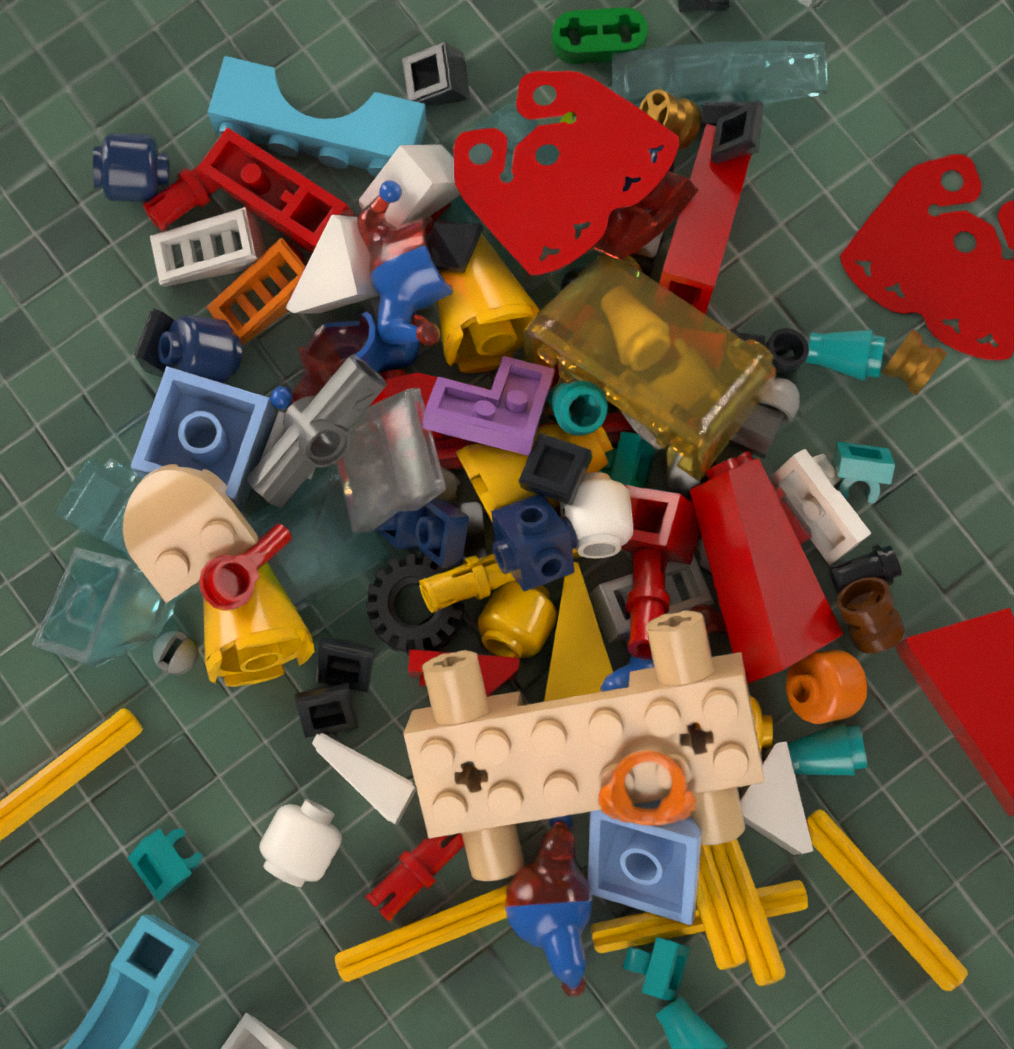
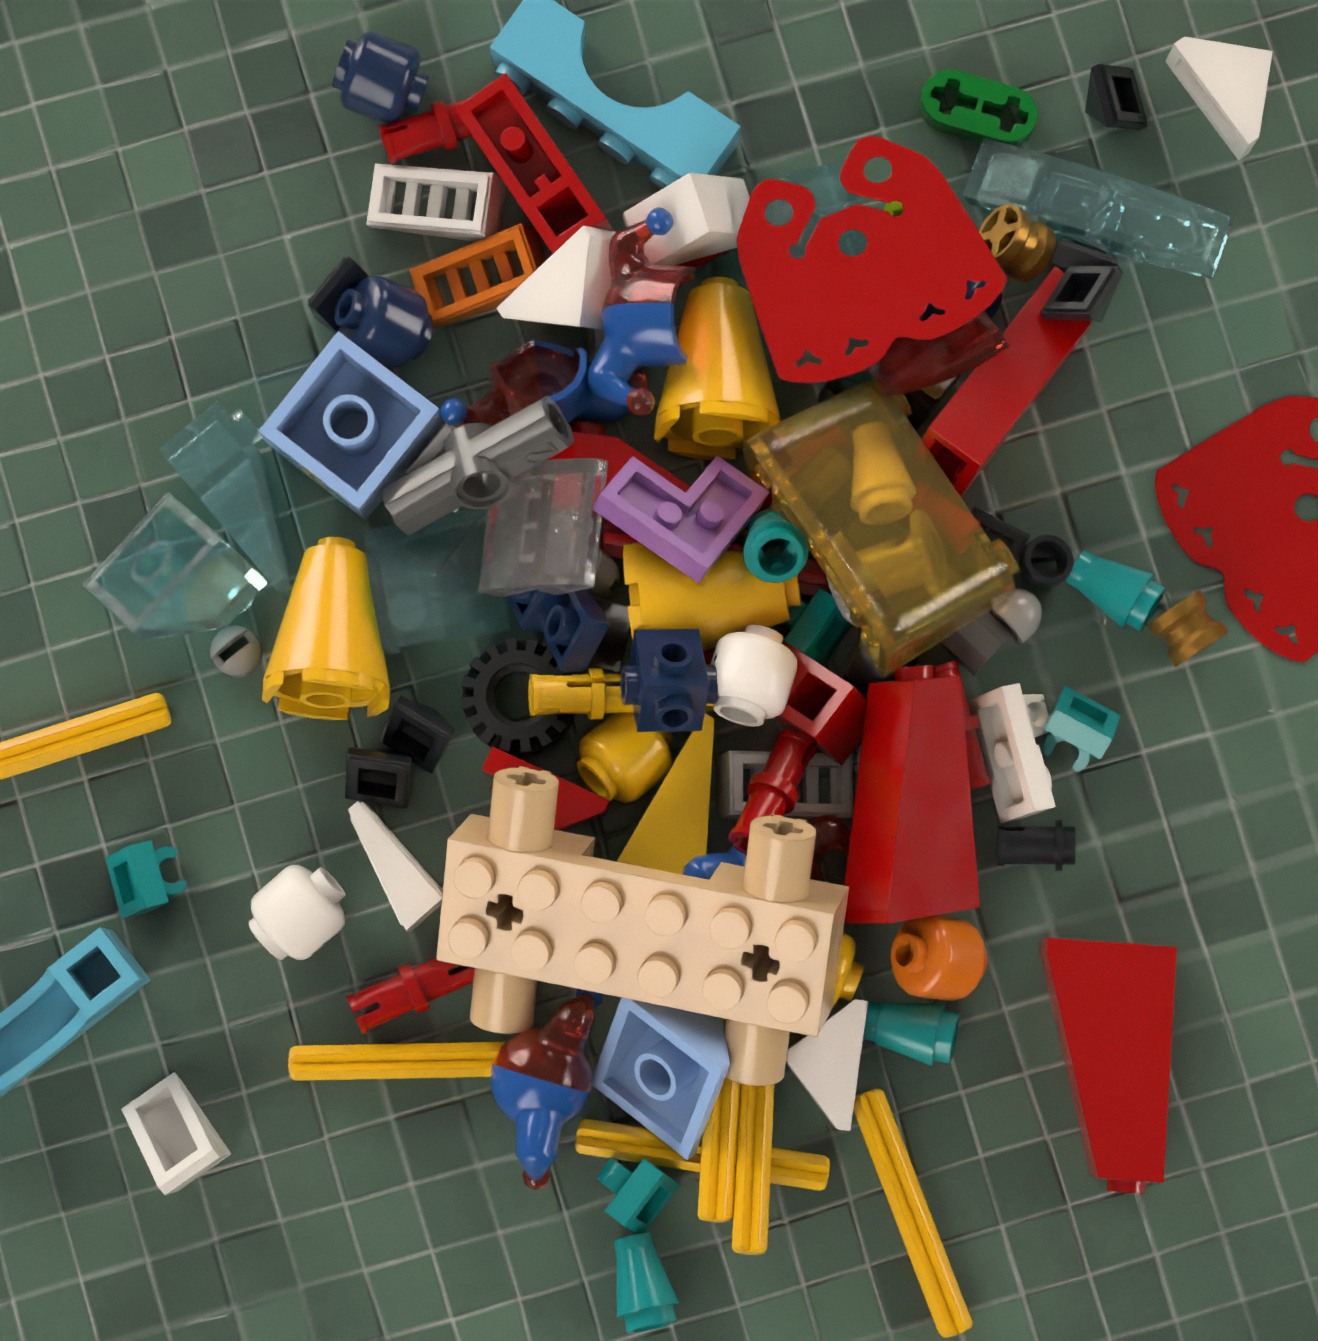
camera: 25 degrees right, 5 degrees up
tan slope [123,464,258,603] -> none
red plate [199,524,292,611] -> none
black slope [402,42,470,106] -> none
black slope [425,220,484,273] -> none
black tile [518,432,593,506] -> none
orange piece [598,751,697,825] -> none
reddish brown wheel [836,577,905,654] -> none

